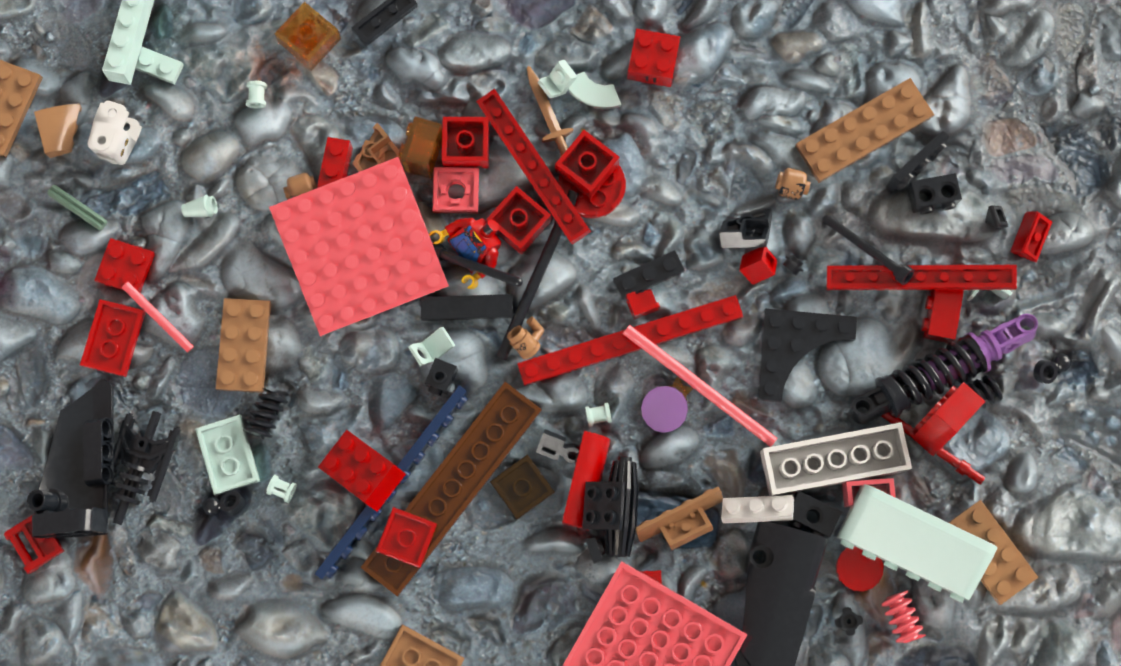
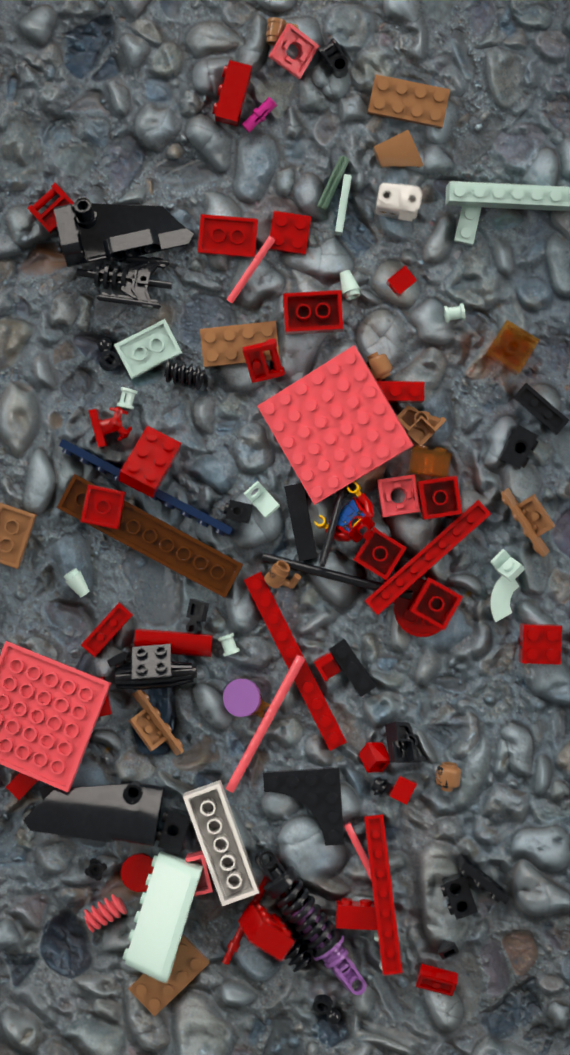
camera: 80 degrees right, 10 degrees up
dark brown tile [490,454,555,520] -> none
medium nougat sword [527,66,573,157] -> none
white plate [721,495,794,523] -> none
medium nougat plate [795,78,934,183] -> none
black piece [822,215,915,285] -> none
none -> light aqua cone [64,568,90,598]
none -> red tile [81,602,134,658]
none -> red piece [88,407,132,449]
none -> red plate [242,338,285,383]
none -> red brick [283,290,343,335]
none -> light aqua tile [335,174,352,236]
none -> coral bar [344,823,371,880]
none -> red panel [386,266,417,298]
none -> red panel [388,776,417,805]
none -> black brick [497,425,539,470]
none -> medium nougat bracket [501,488,555,558]

